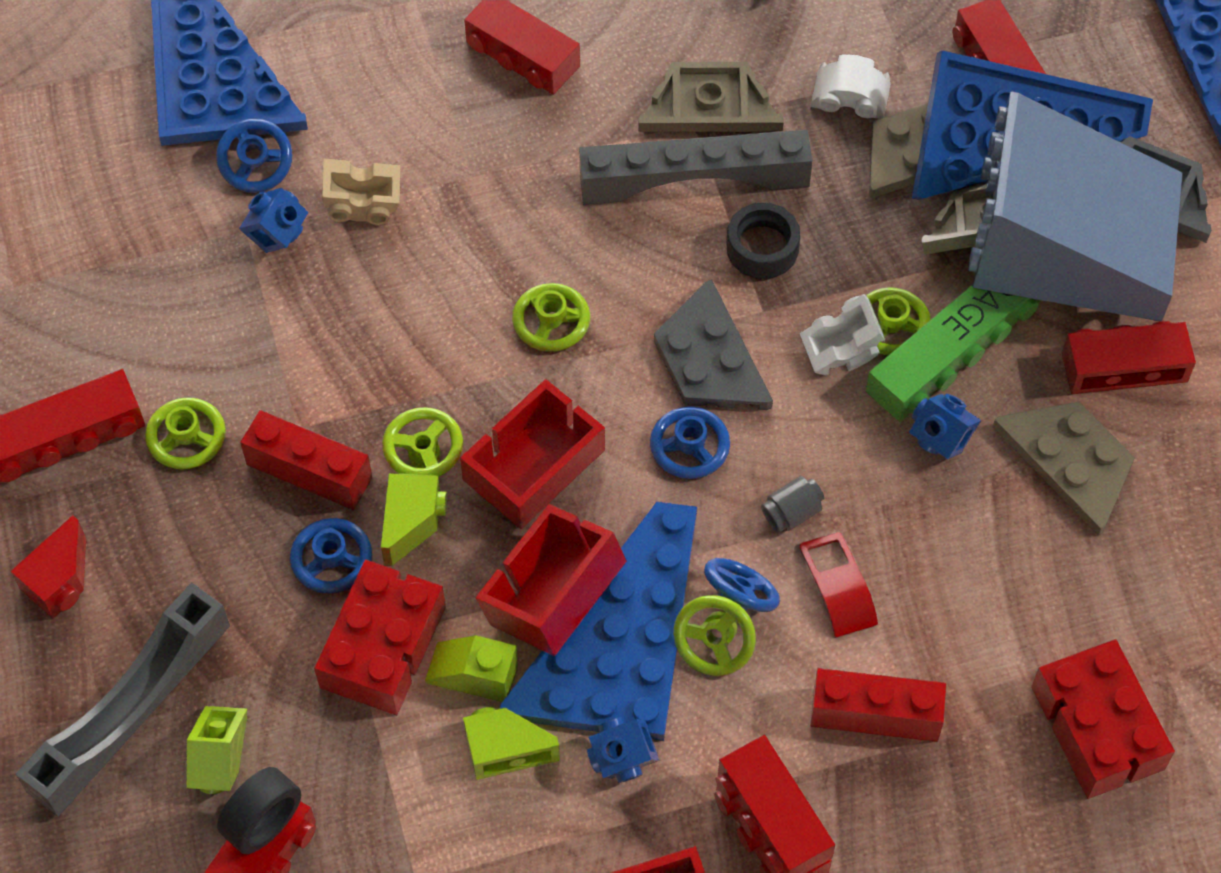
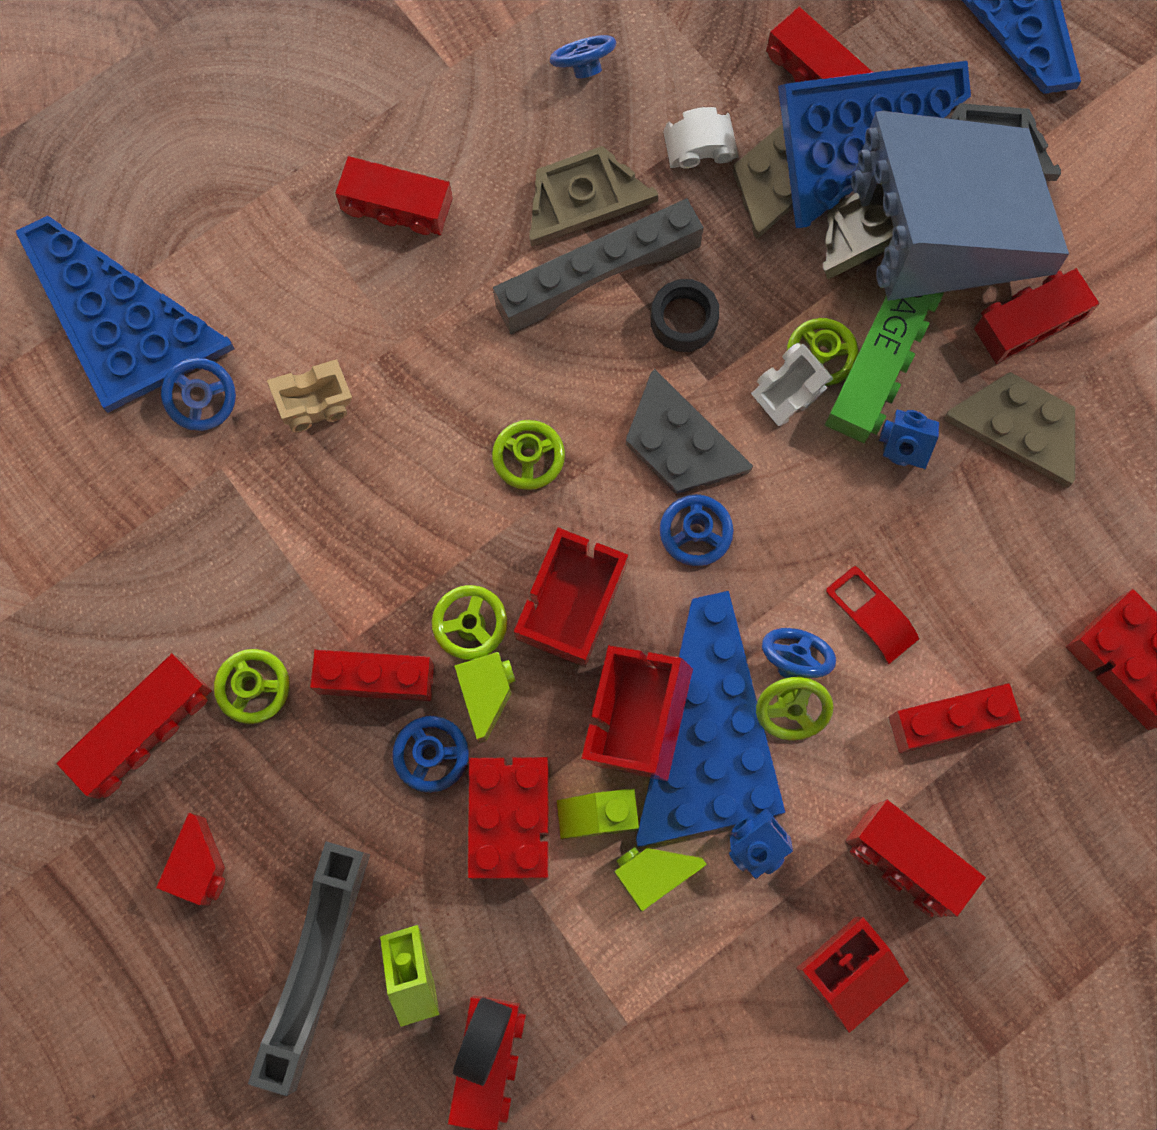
camera: 20 degrees left, 15 degrees up
blue brick [239,188,309,253] -> none
dark grey brick [761,476,824,533] -> none

